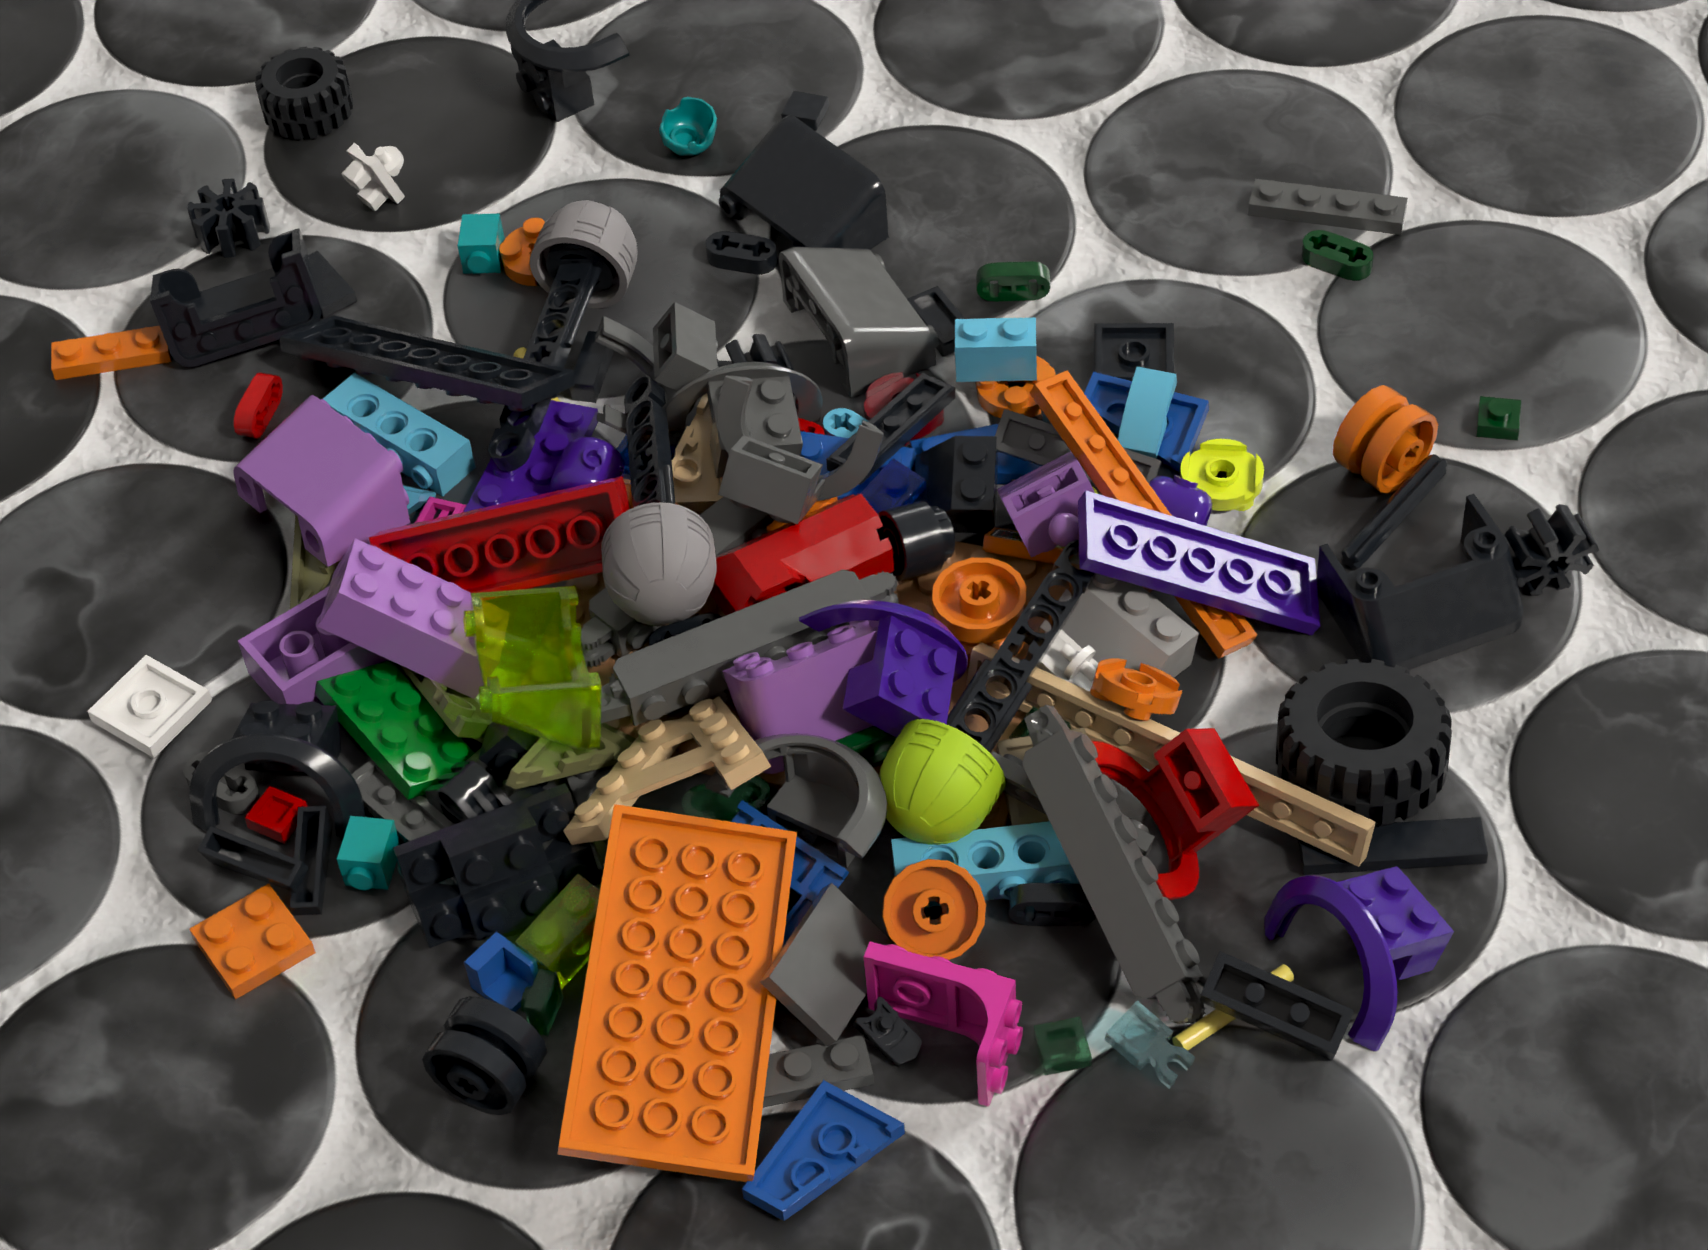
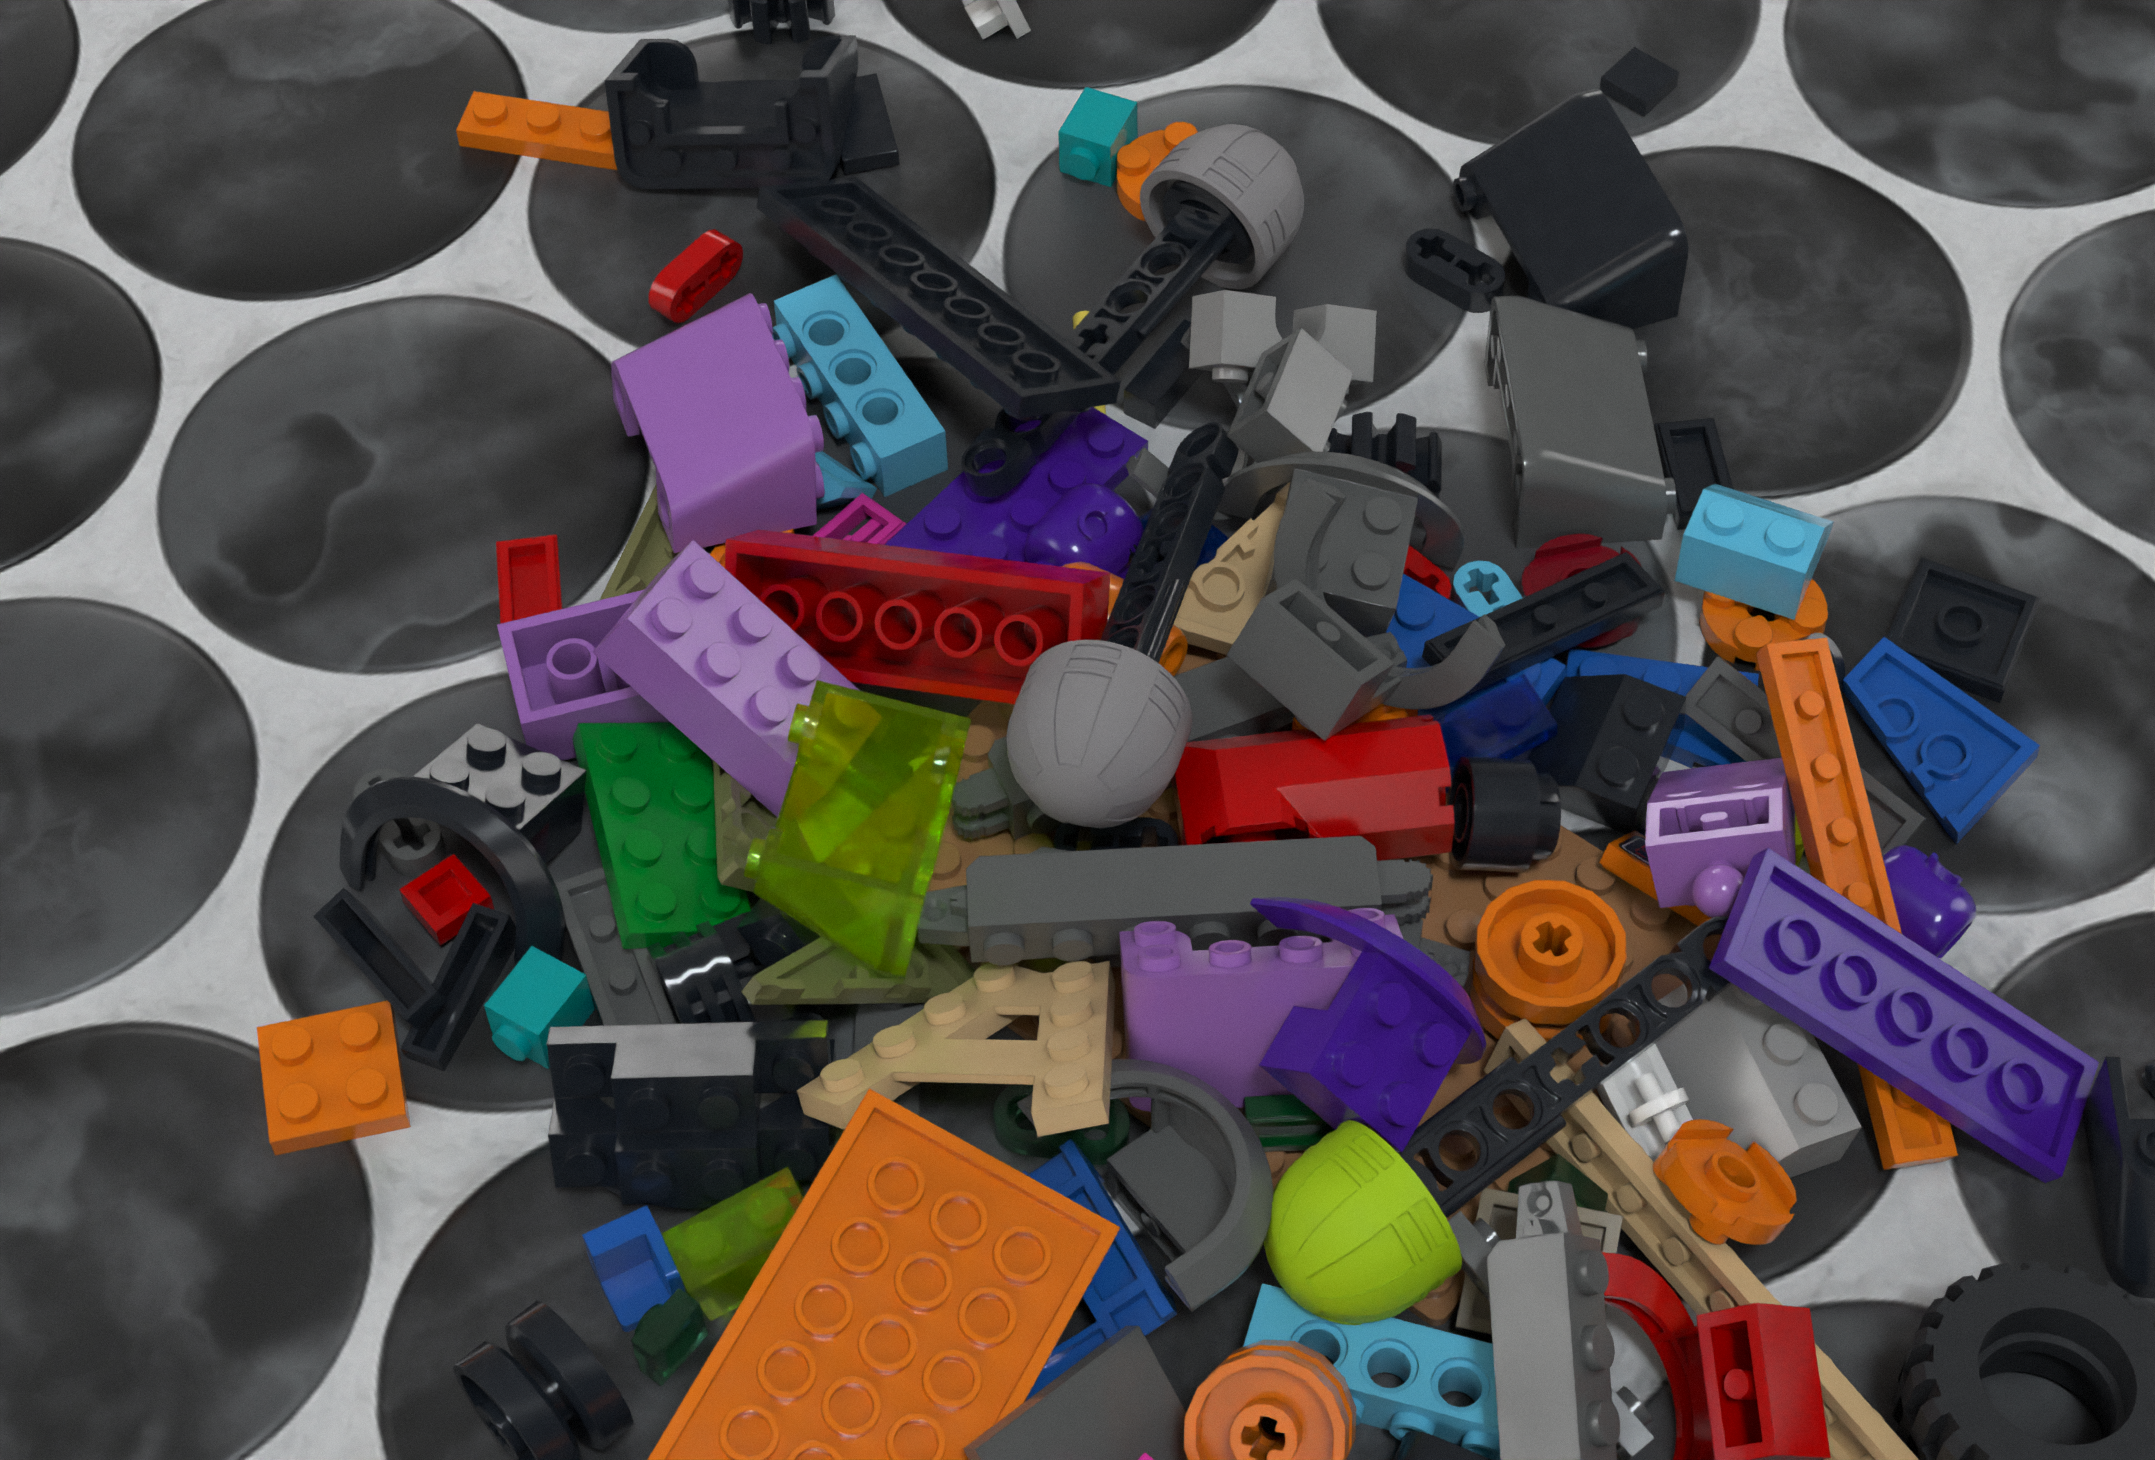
camera: 20 degrees right, 5 degrees up
white plate [87,655,212,758] -> none
teal hair [659,97,717,156] -> none
dark green beam [976,261,1051,302] -> none
medium azure slope [1118,367,1177,459] -> none
neon yellow plate [1180,439,1264,511] -> none
none -> red tile [496,534,563,624]
none -> light grey arch [1189,290,1377,395]

